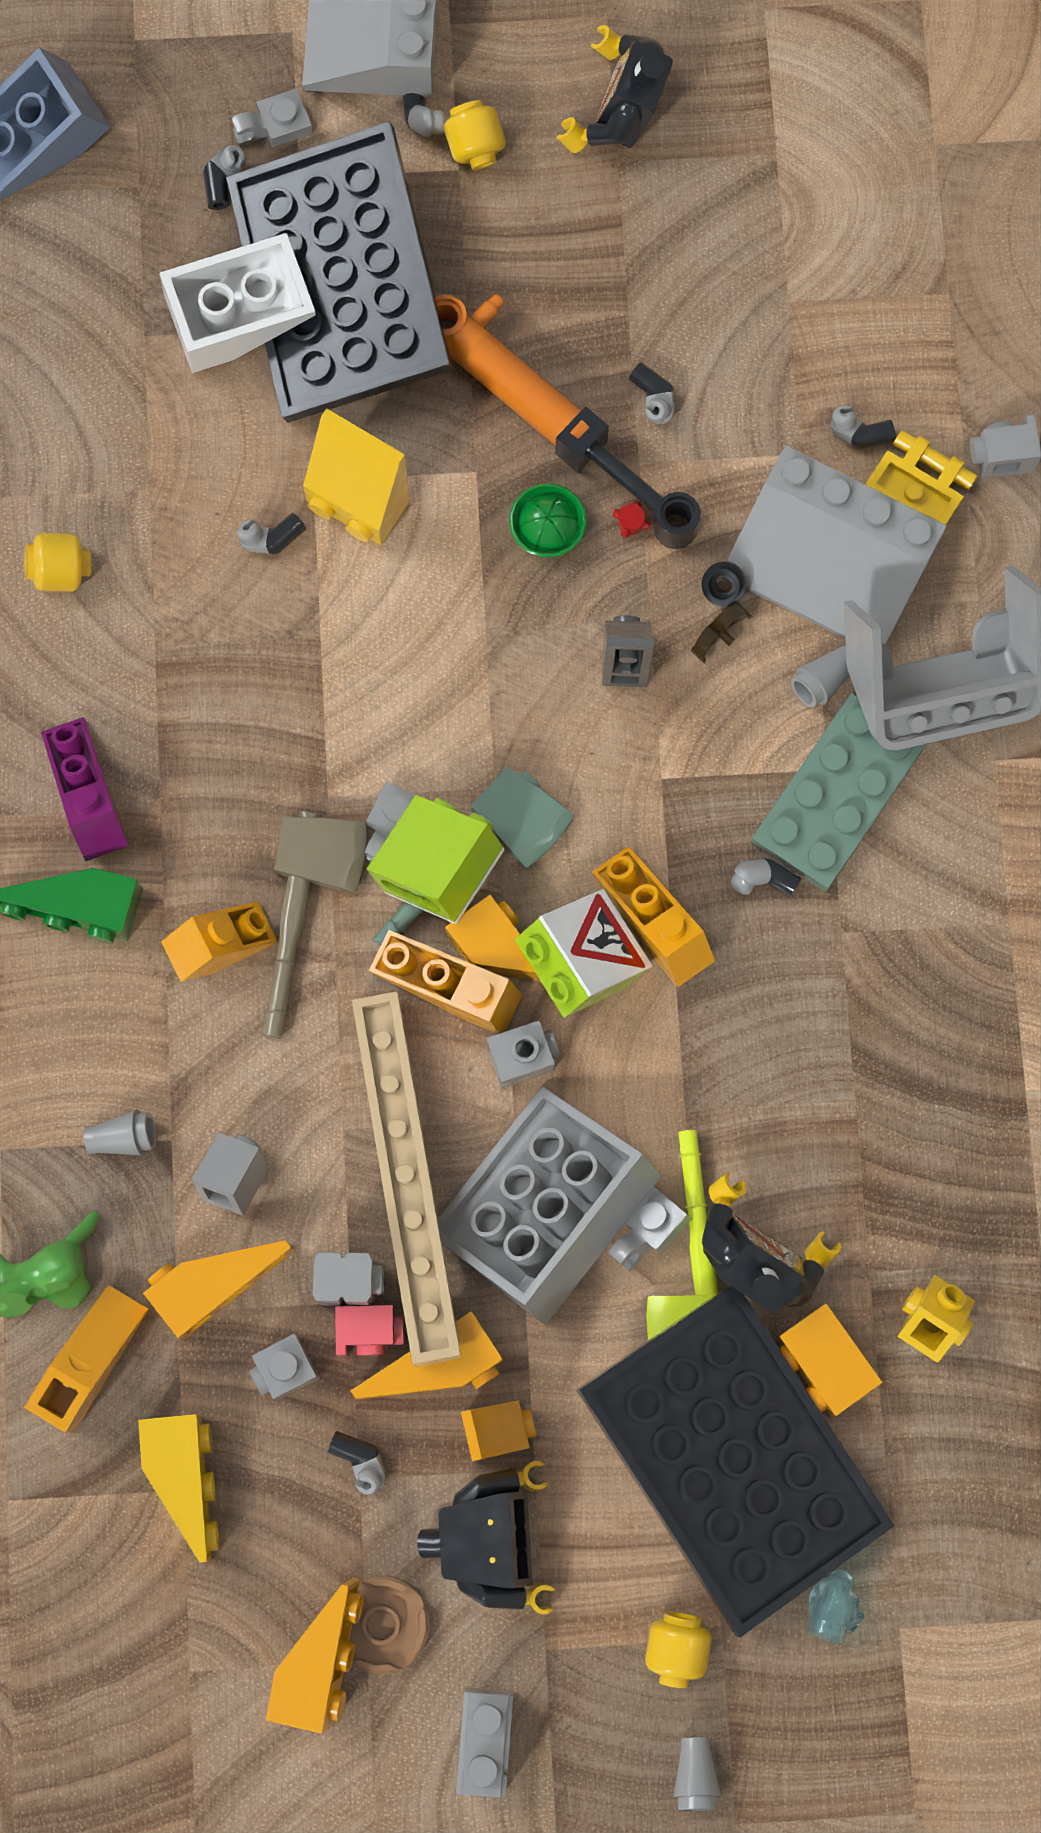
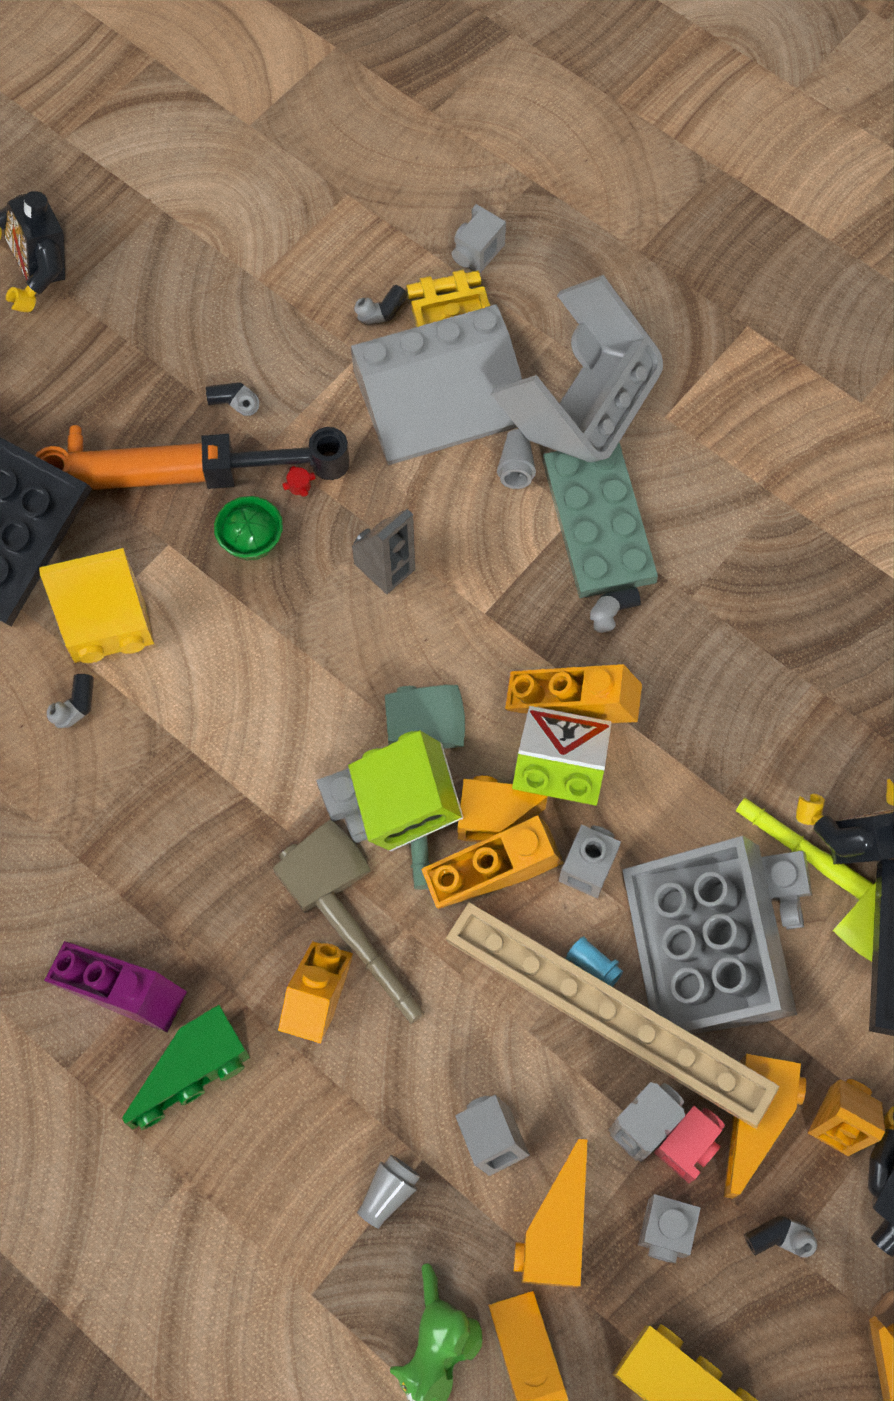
camera: 45 degrees left, 10 degrees down
dark brown piece [691,603,753,664] -> none
black plate [702,561,747,607] -> none
none -> medium azure pin [566,936,623,987]

